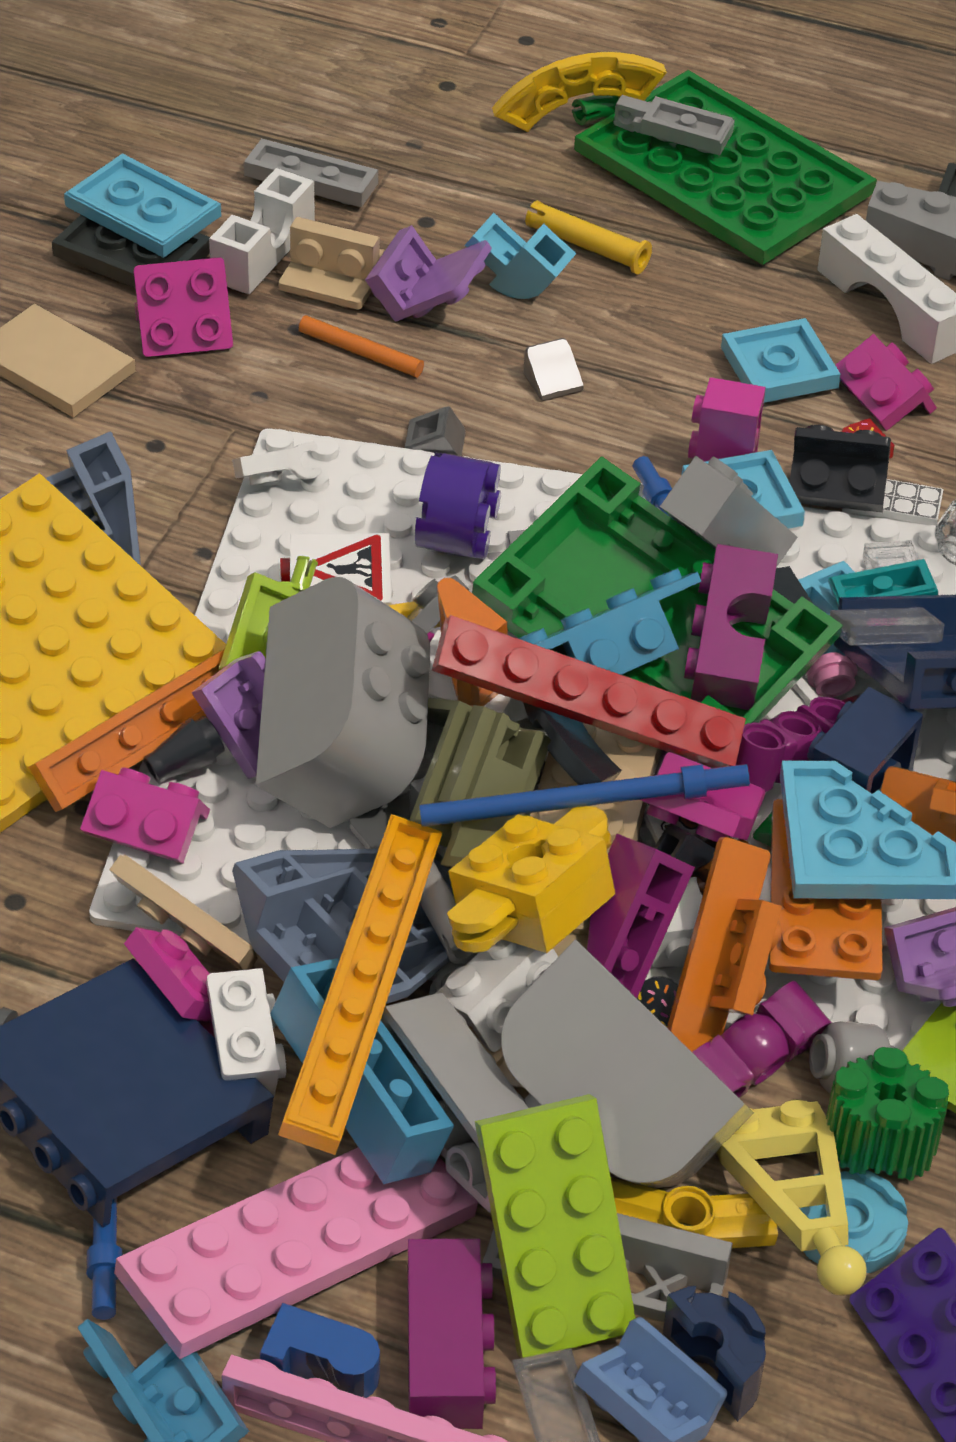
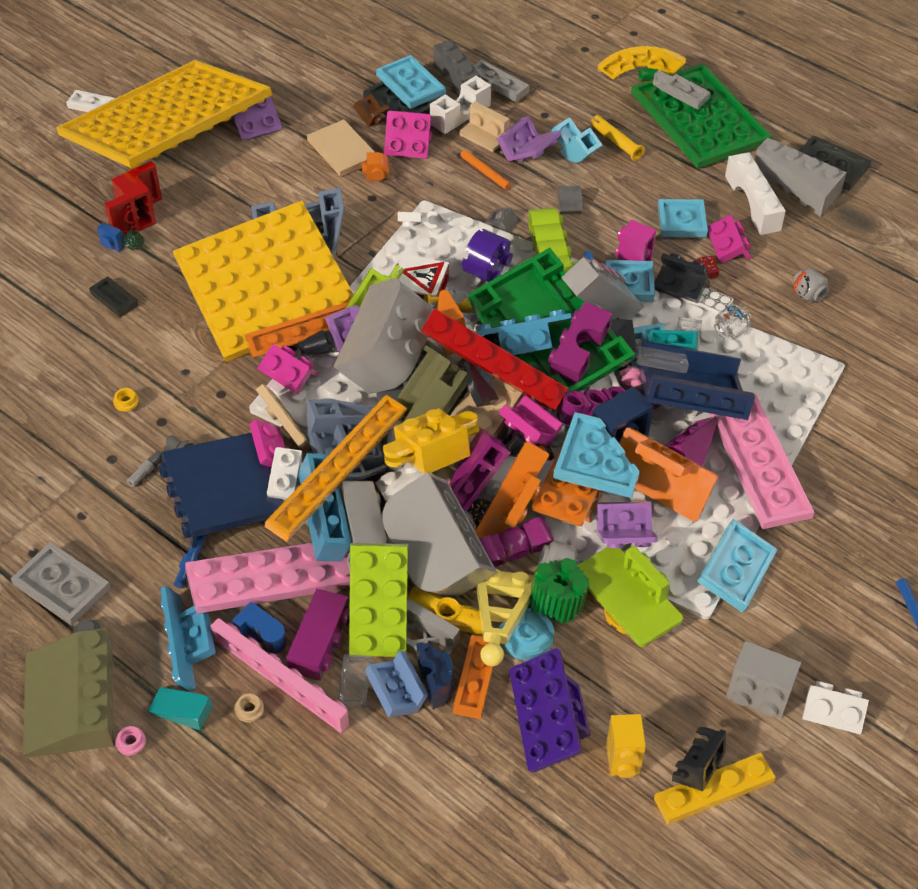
camera: 20 degrees right, 5 degrees up
blue bar [419,764,750,827] -> none
none -> reddish brown bracket [353,94,389,127]
none -> orange plate [362,152,389,181]
none -> dark grey arch [434,40,480,97]
none -> orange plate [453,635,494,719]
none -> lime brick [528,208,575,273]

